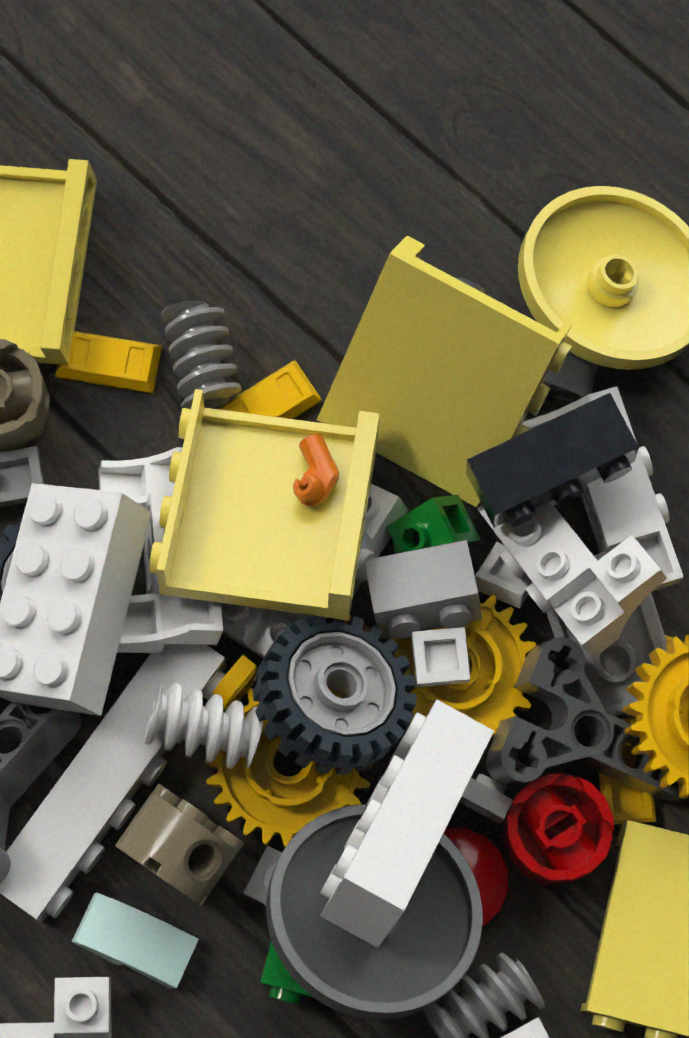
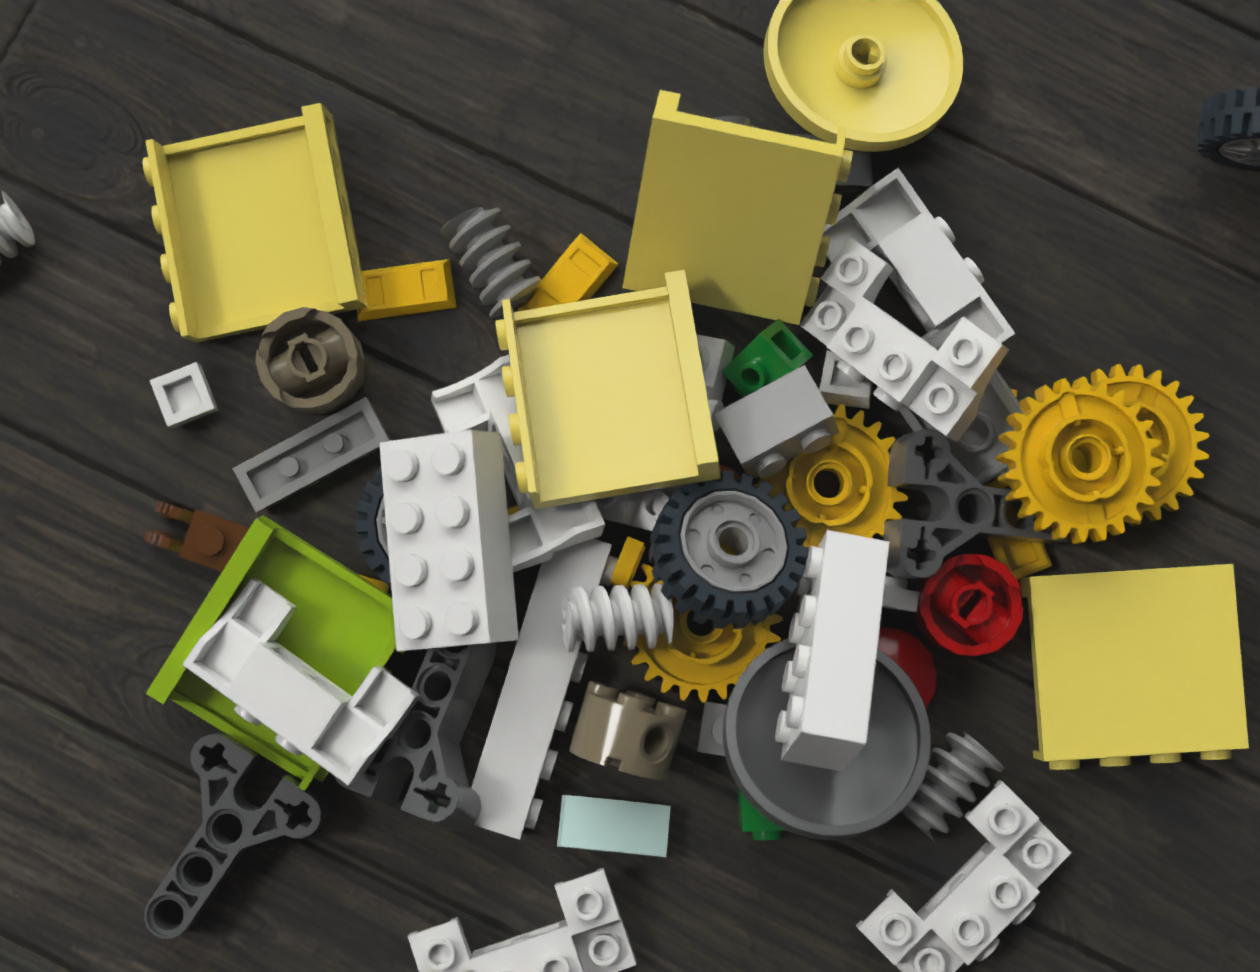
camera: 15 degrees left, 10 degrees up
orange arm [293,434,339,506] -> none
white plate [411,627,470,687] -> none
black brick [466,393,639,528] -> none

